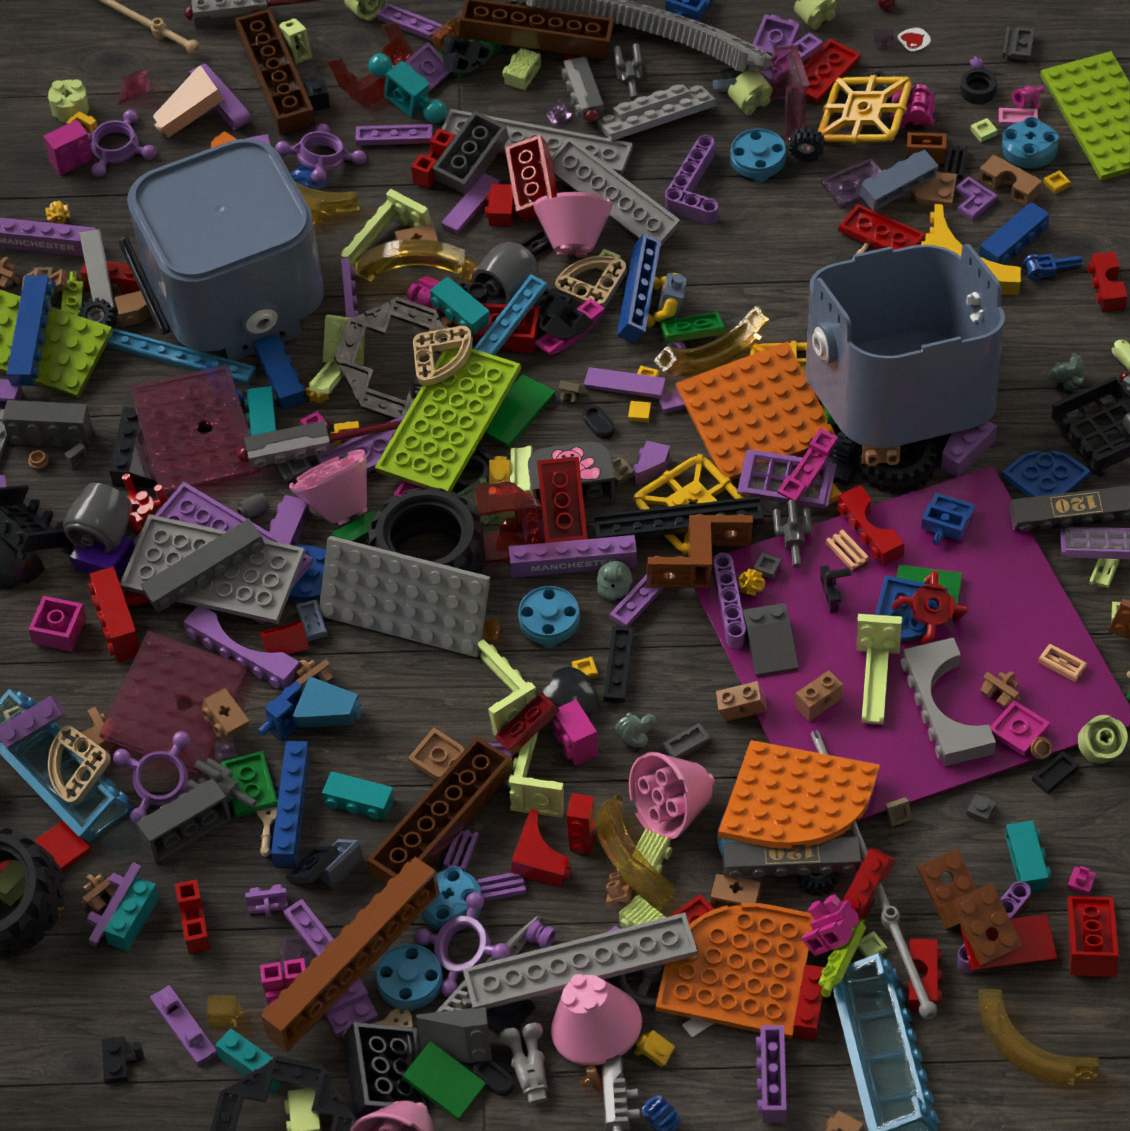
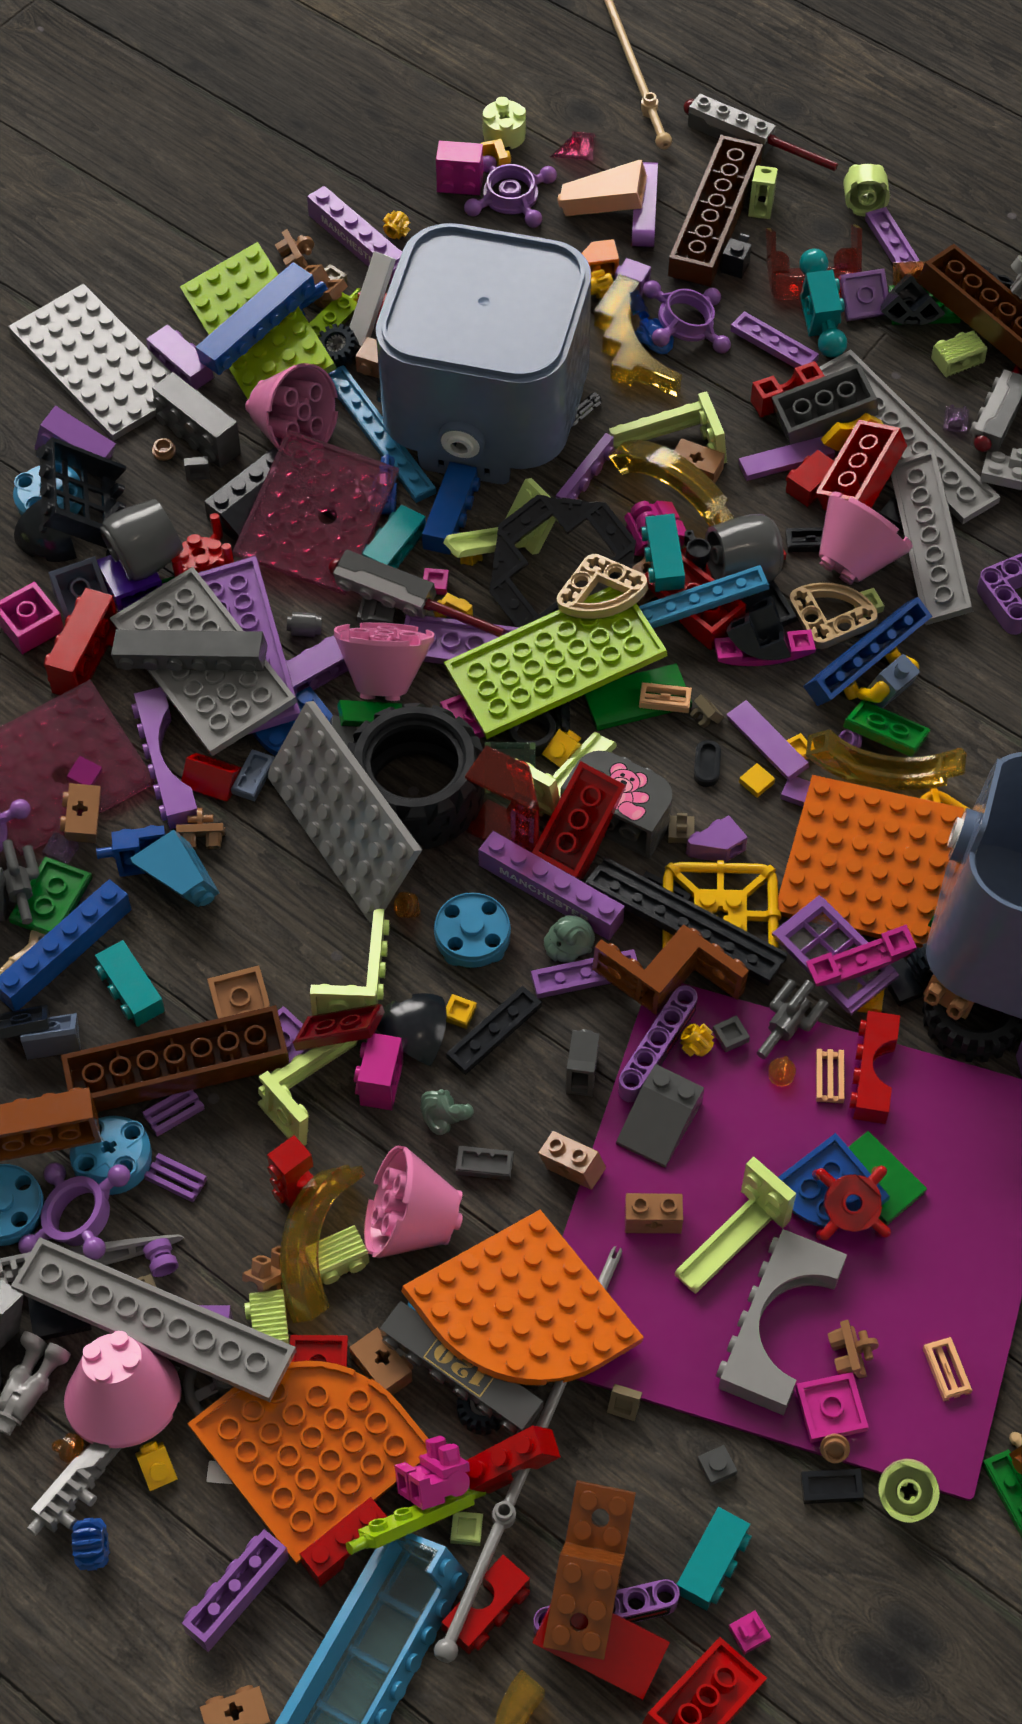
camera: 35 degrees right, 5 degrees up
red arch [511,809,572,888] -> none
black plate [820,565,851,613] -> none
blue plate [921,493,975,546] -> none
none -> sand blue slope [48,556,108,619]
none -> magenta tile [67,756,102,785]
none -> bright pink cone [245,363,338,459]
none -> medium lavender tile [499,179,521,197]
none -> dark grey hips [566,1029,600,1097]
none -> clear blue plate [628,290,650,320]
none -> light nougat tile [639,682,692,713]
none -> clear orange tile [768,1056,796,1086]
none -> yellow tile [821,413,883,451]

